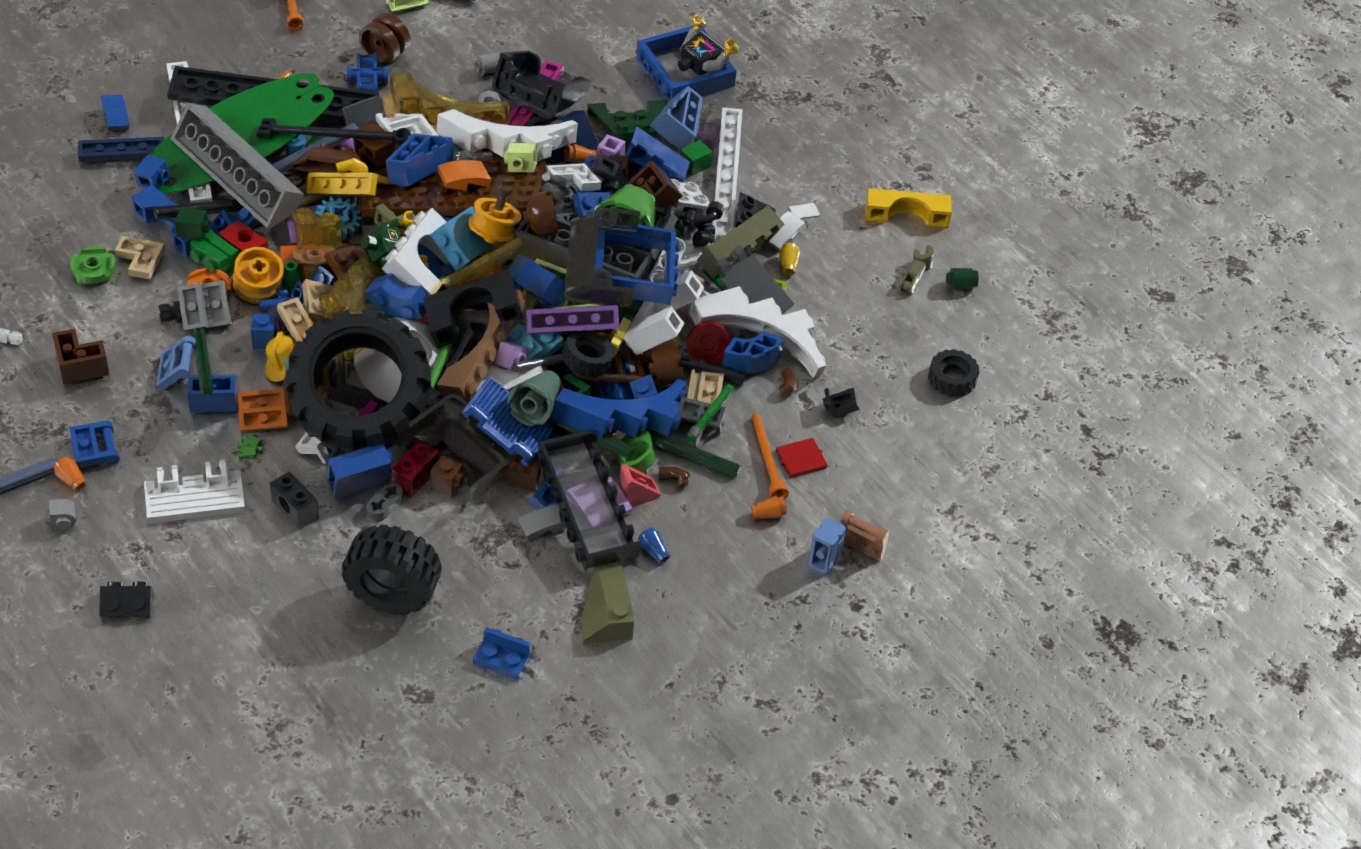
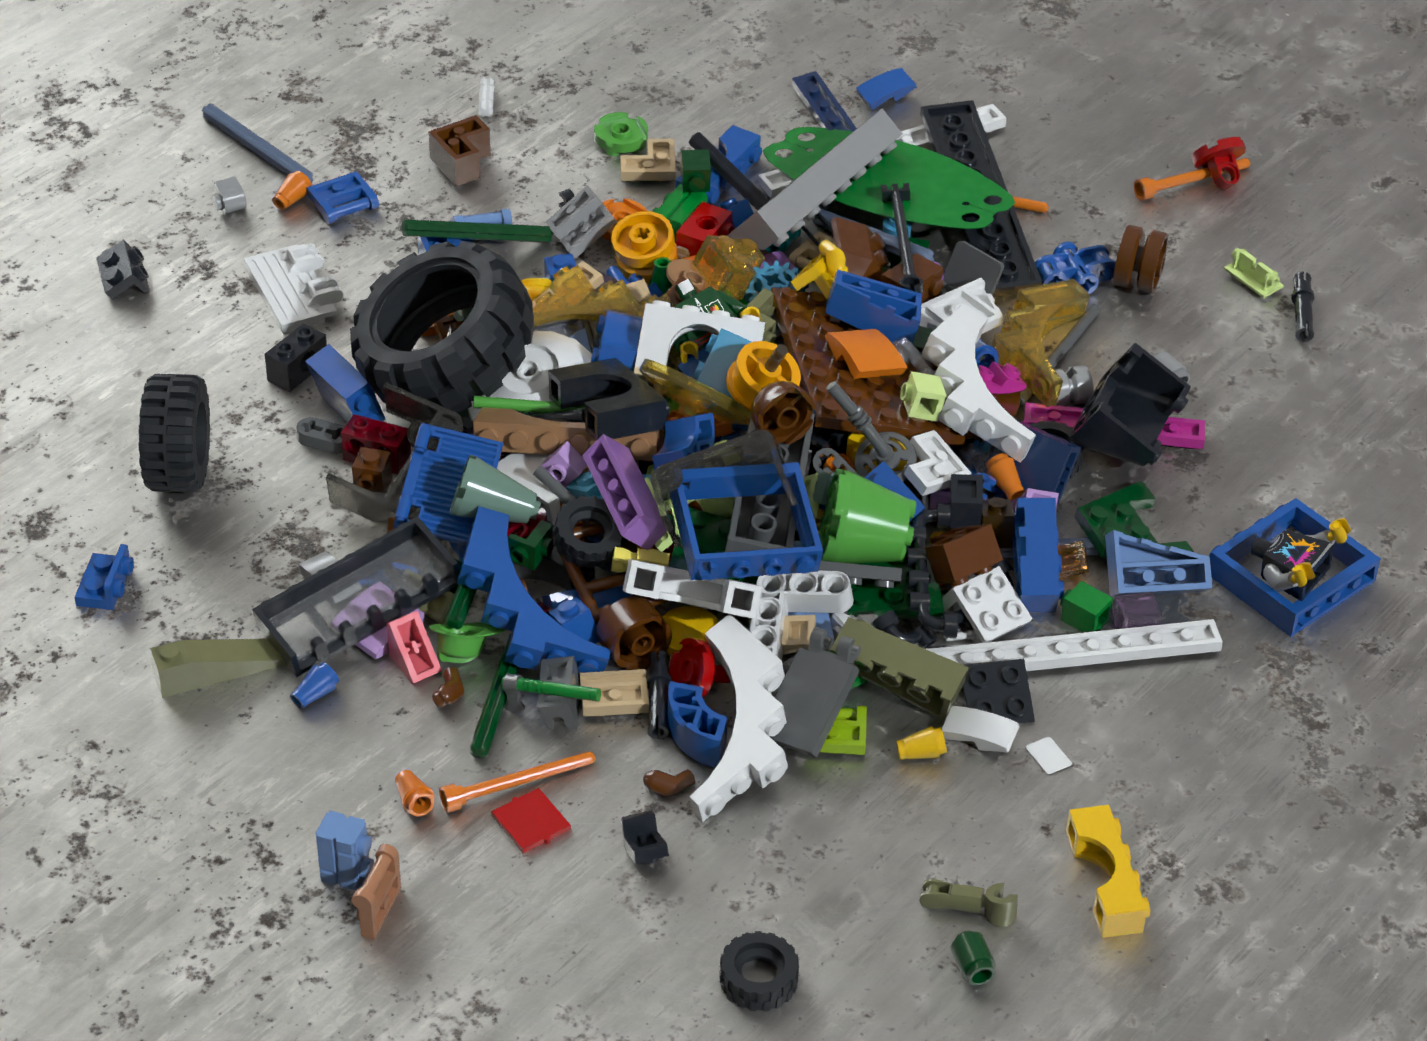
camera: 80 degrees right, 5 degrees down
blue brick [133,155,170,190] -> none

